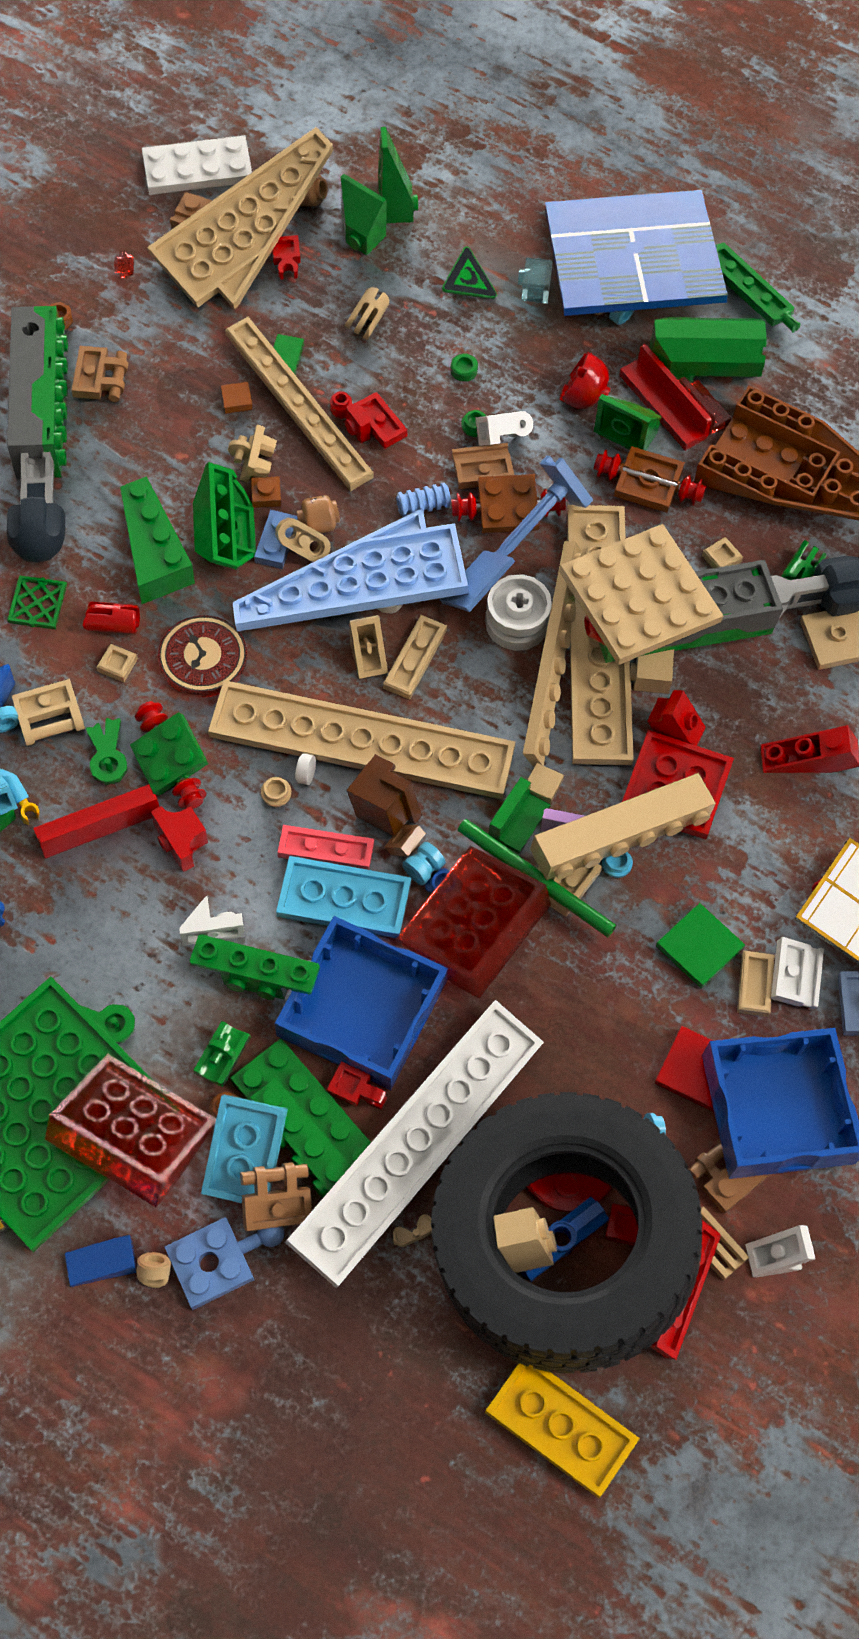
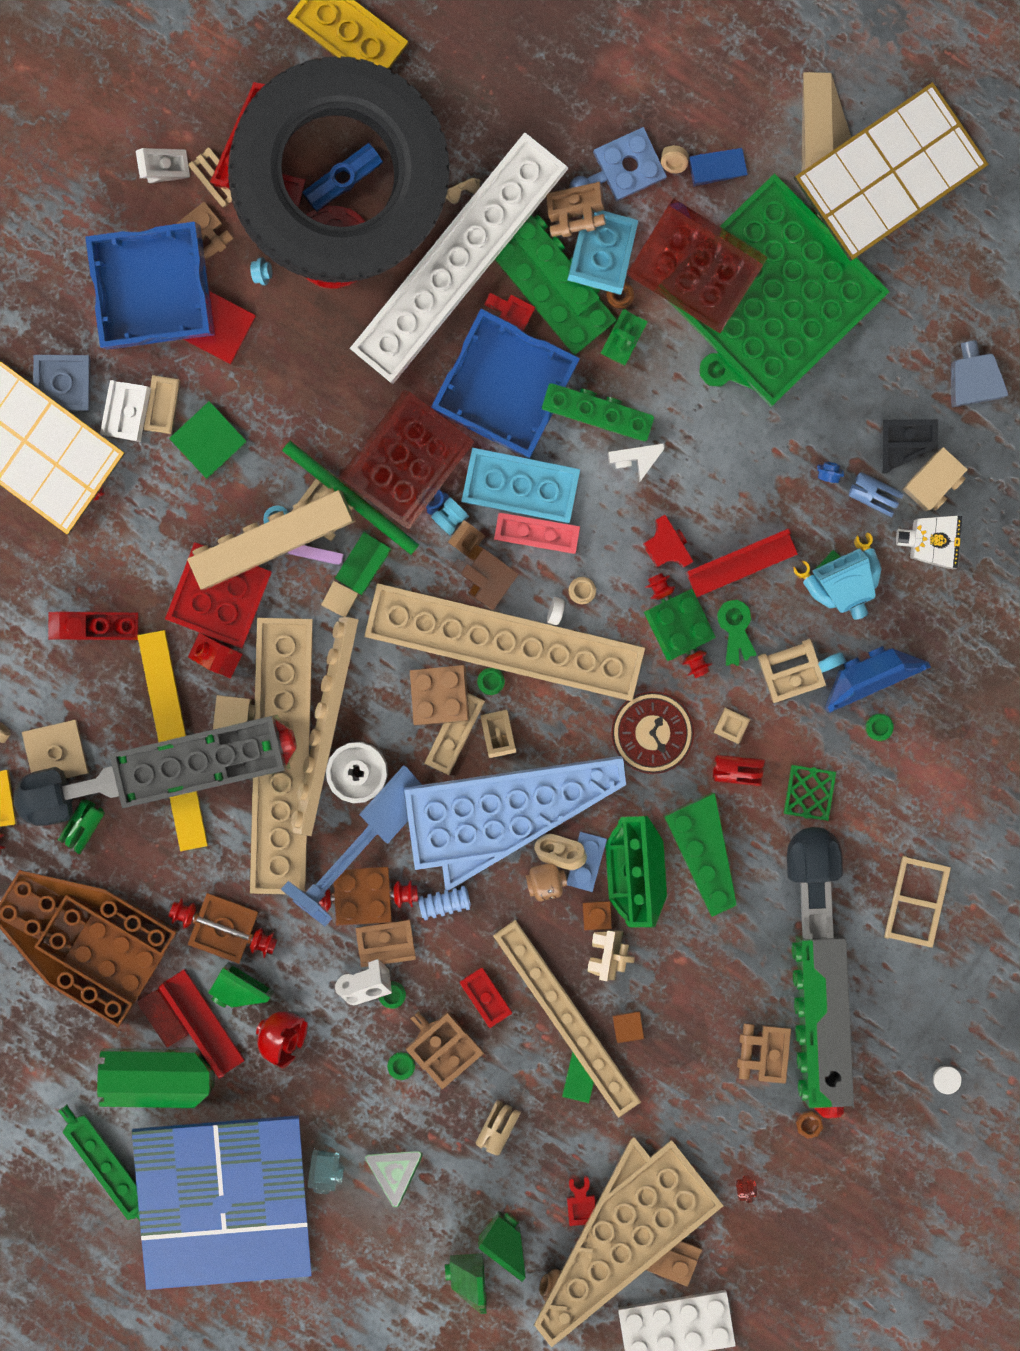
camera: 175 degrees left, 25 degrees up
red plate [330,391,371,443] -> none
tan brick [493,1207,557,1273] -> none
tan plate [559,524,723,665] -> none
tan tile [702,537,743,568] -> none
none -> yellow tile [137,630,208,851]
none -> medium nougat plate [406,1011,484,1089]
none -> medium nougat plate [410,665,470,726]
none -> green plate [477,668,505,695]

